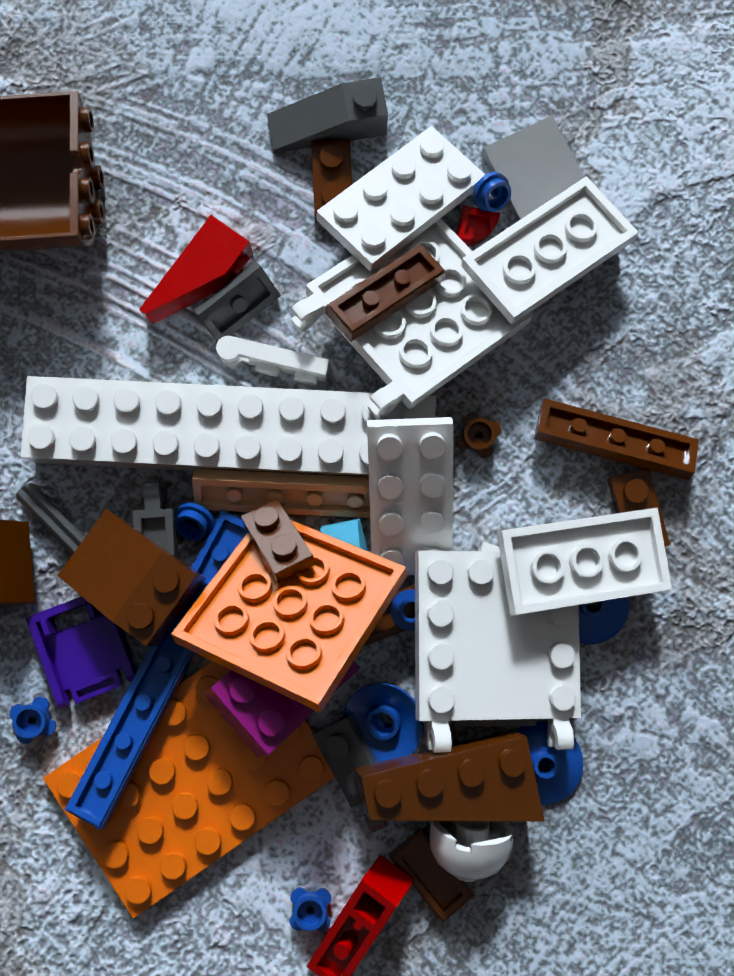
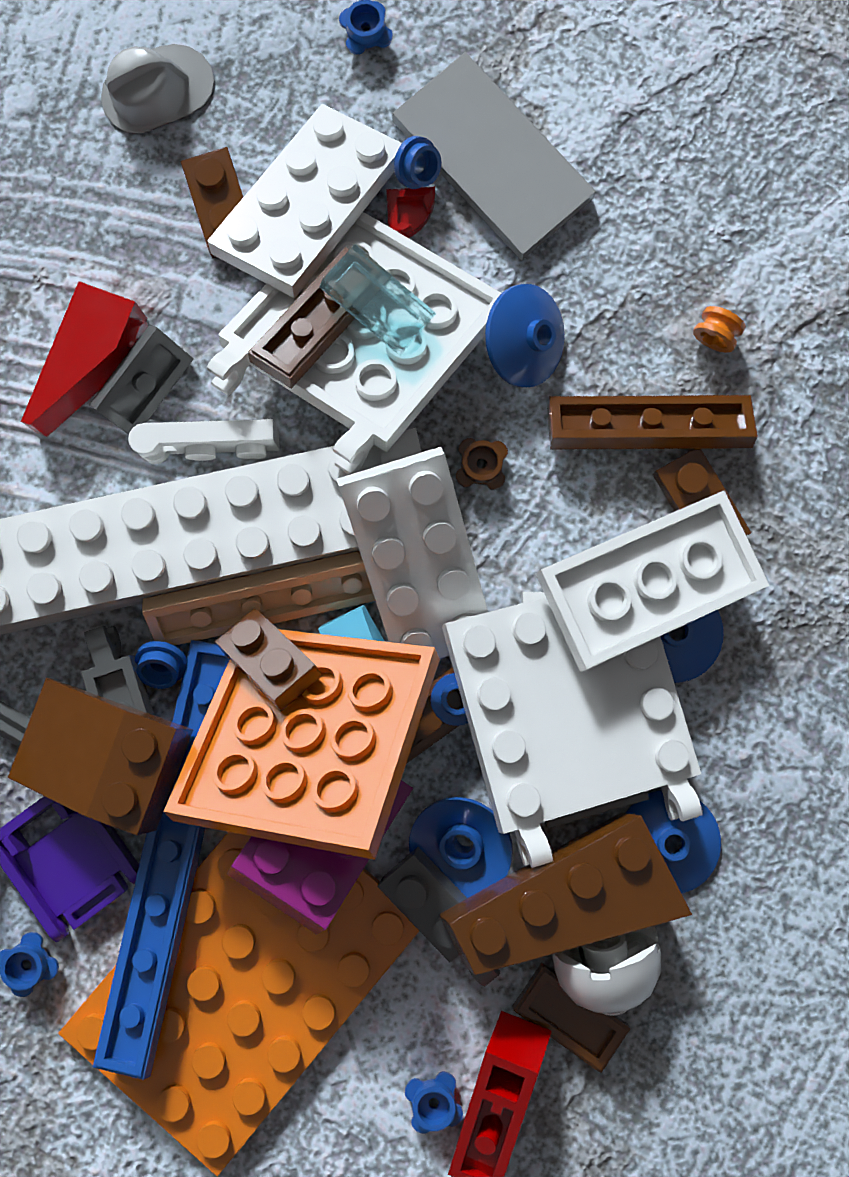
camera: 10 degrees left, 0 degrees up
dark grey slope [267,77,388,153] -> none
white plate [461,176,639,325] -> none
none -> light grey piece [101,44,214,134]
none -> clear light blue tile [319,244,436,356]
none -> blue plate [339,0,393,55]
none -> blue dish [485,284,565,388]
none -> orange bush [693,306,746,353]

